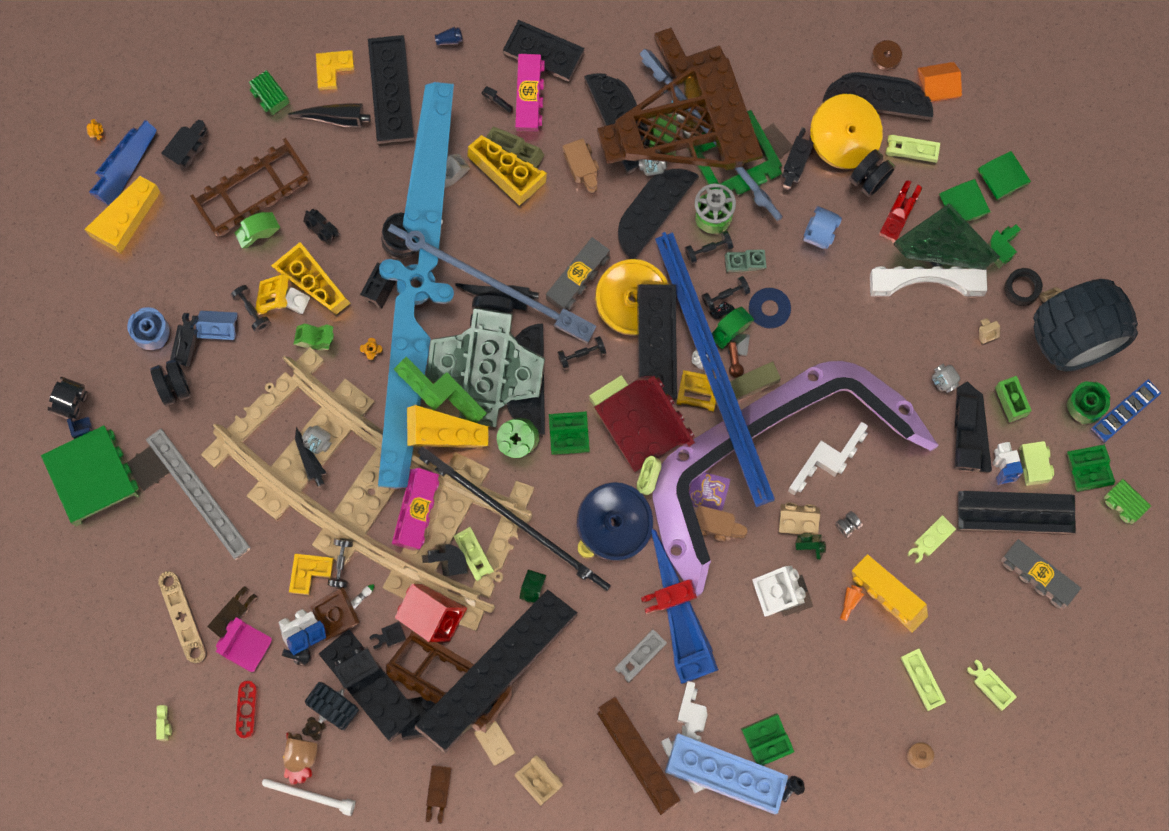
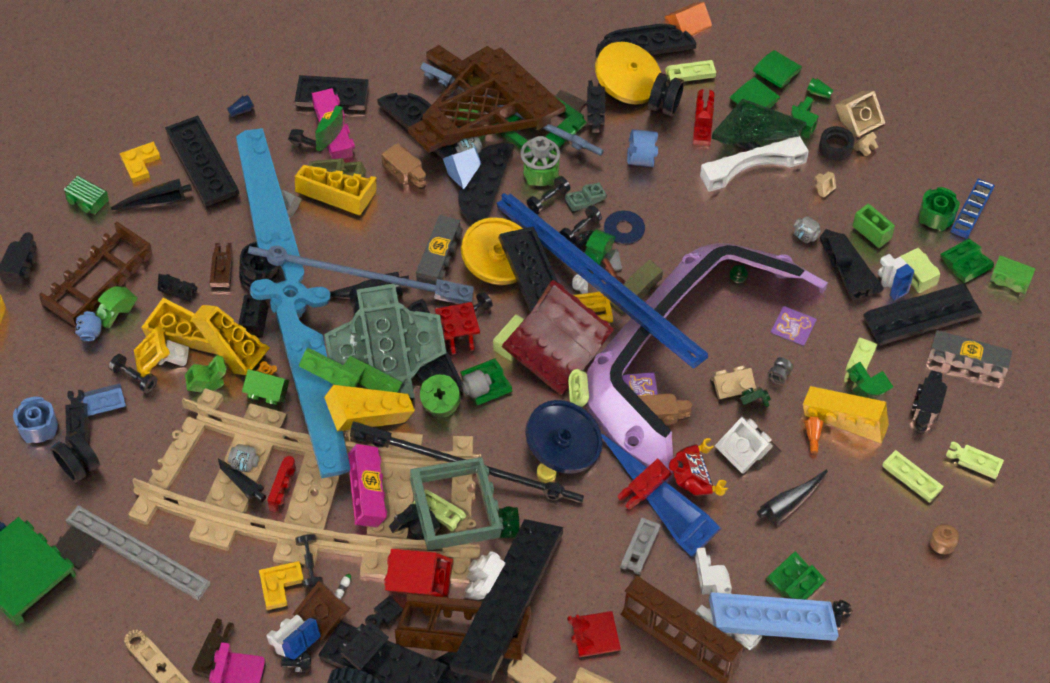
camera: 25 degrees left, 20 degrees down
white bracket [788,422,868,496] -> none
reddish brown piece [872,40,902,70] -> none
black wheel [1033,279,1138,372] -> none
none -> medium blue head [75,312,101,341]
none -> yellow wedge [191,305,270,375]
none -> reddish brown hinge [210,243,232,287]
none -> bright green brick [242,369,290,405]
none -> red hinge [267,455,296,513]
none -> green slope [315,105,343,151]
none -> sand green window [410,457,504,551]
none -> red plate [435,302,480,355]
none -> slope [443,147,481,189]
none -> light grey head [461,370,492,398]
none -> white plate [463,551,505,601]
none -> red plate [567,611,621,657]
none -> red torso [669,438,728,496]
none -> dark green plate [729,265,748,283]
none -> black piece [757,469,828,525]
none -> medium lavender sticker [770,306,817,346]
none -> green cone [807,78,833,99]
none -> tan slope [835,90,885,137]
none -> green brick [847,362,893,399]
none -> black hinge [911,370,947,433]

